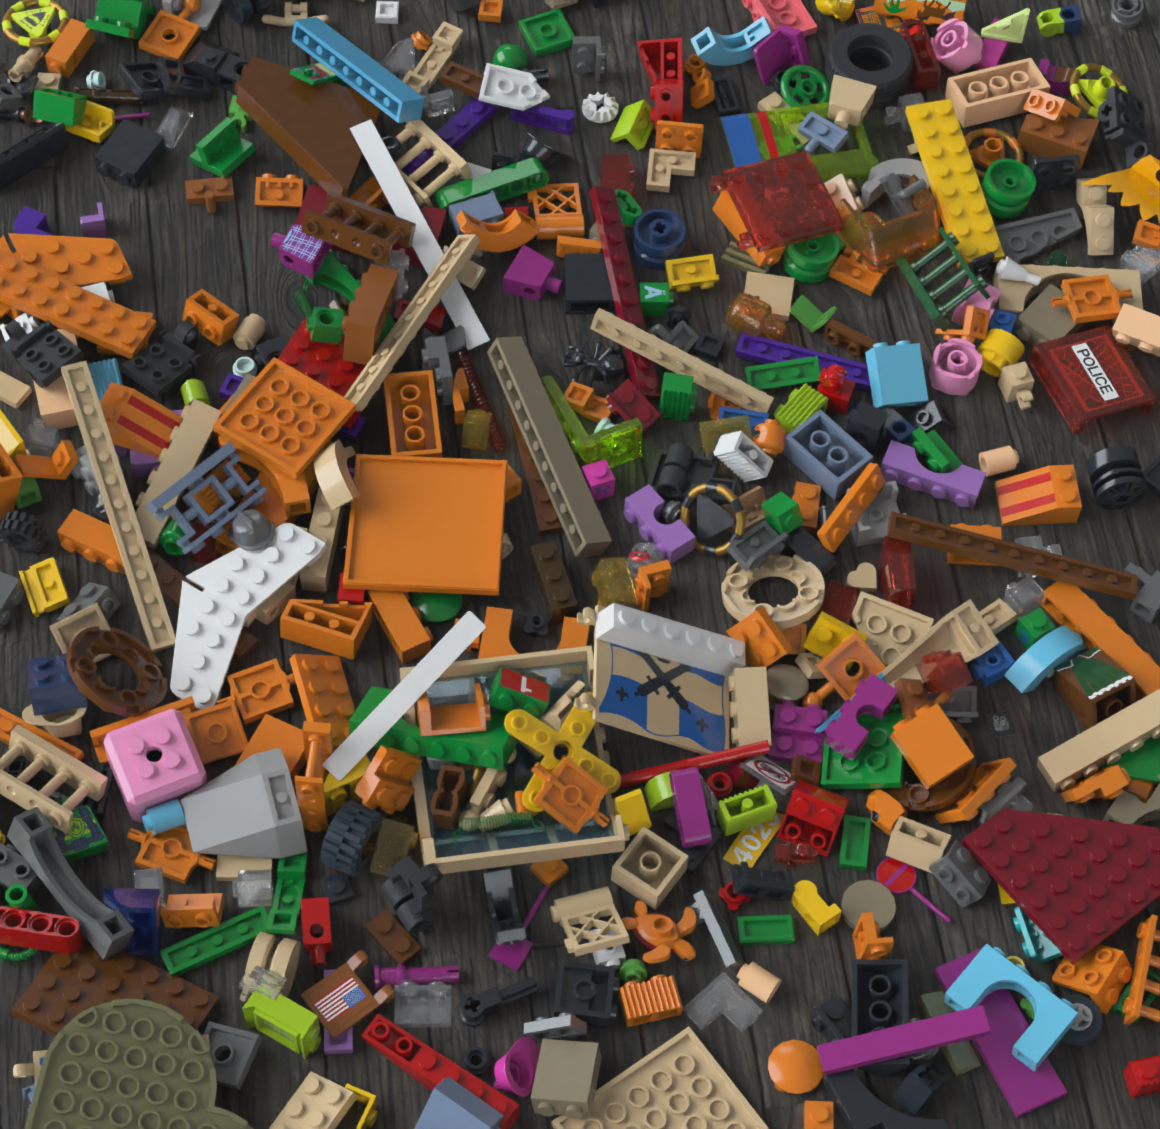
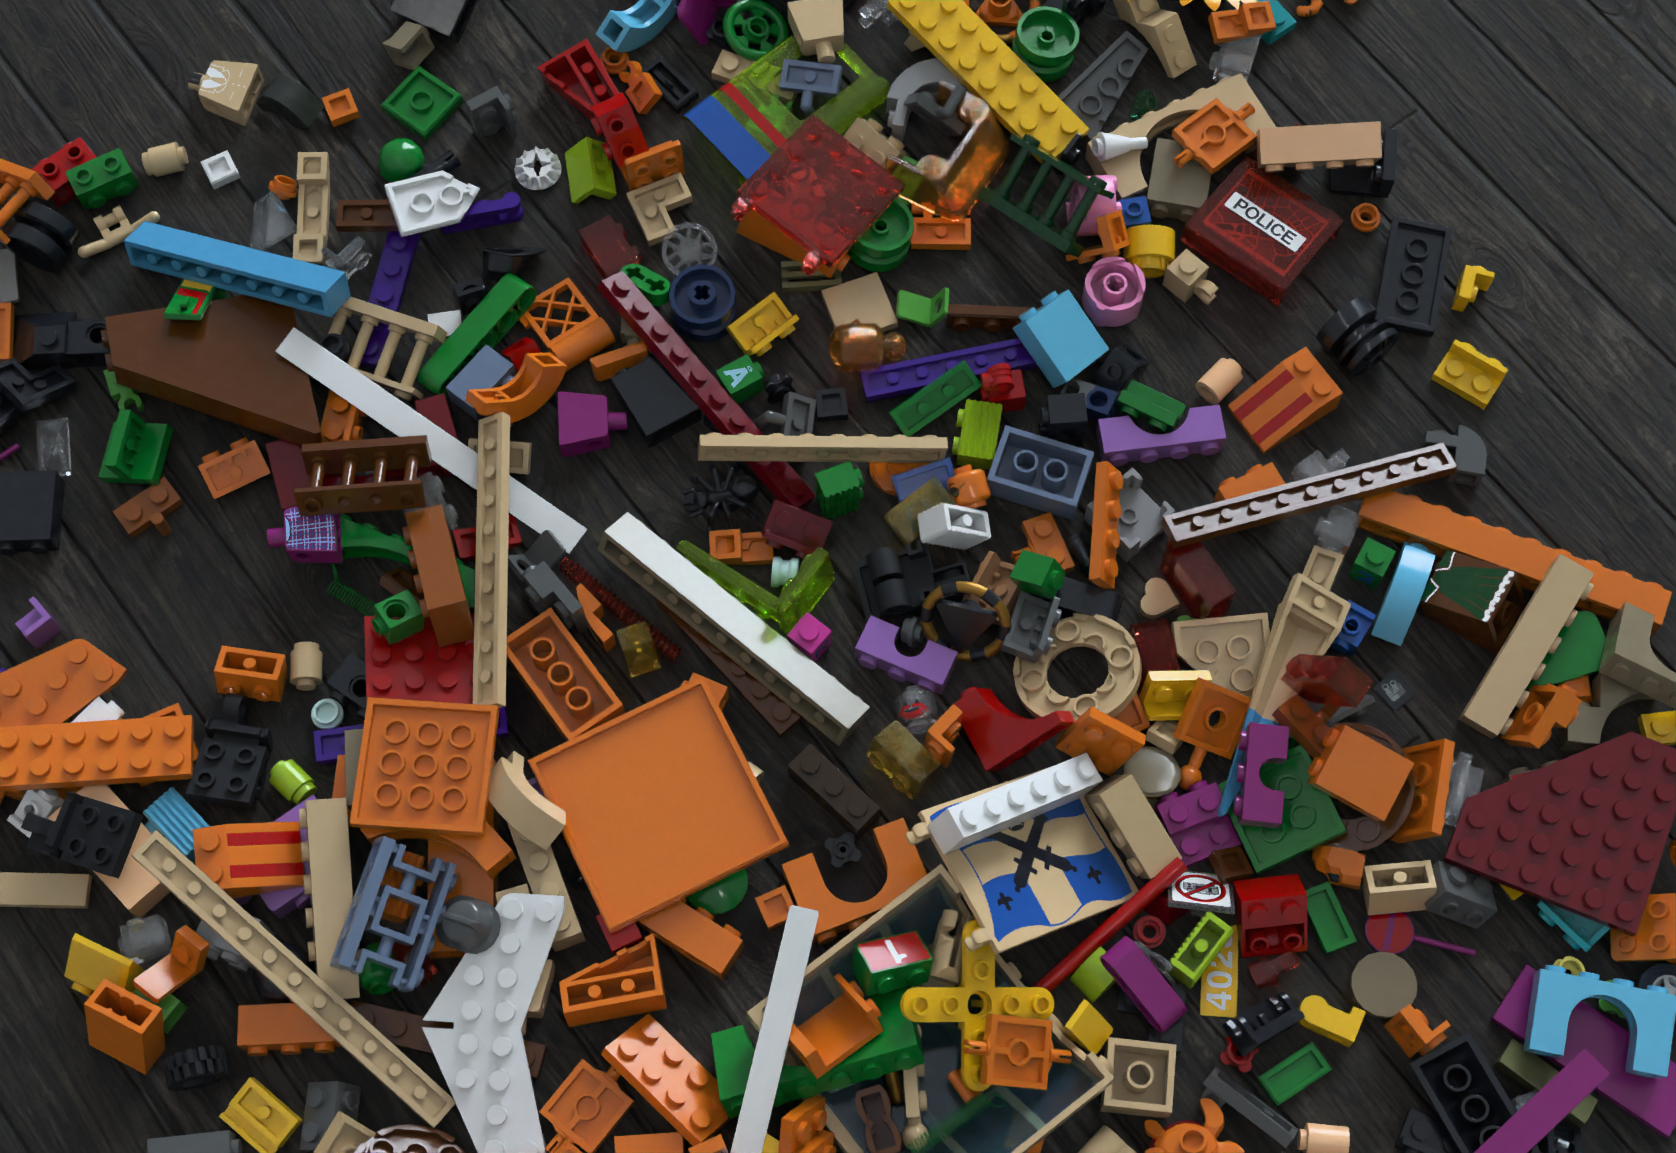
camera: 25 degrees left, 10 degrees up
tan cone [478,798,516,833] -> none
none -> clear wheel [661,222,717,275]
none -> red arch [952,686,1075,771]

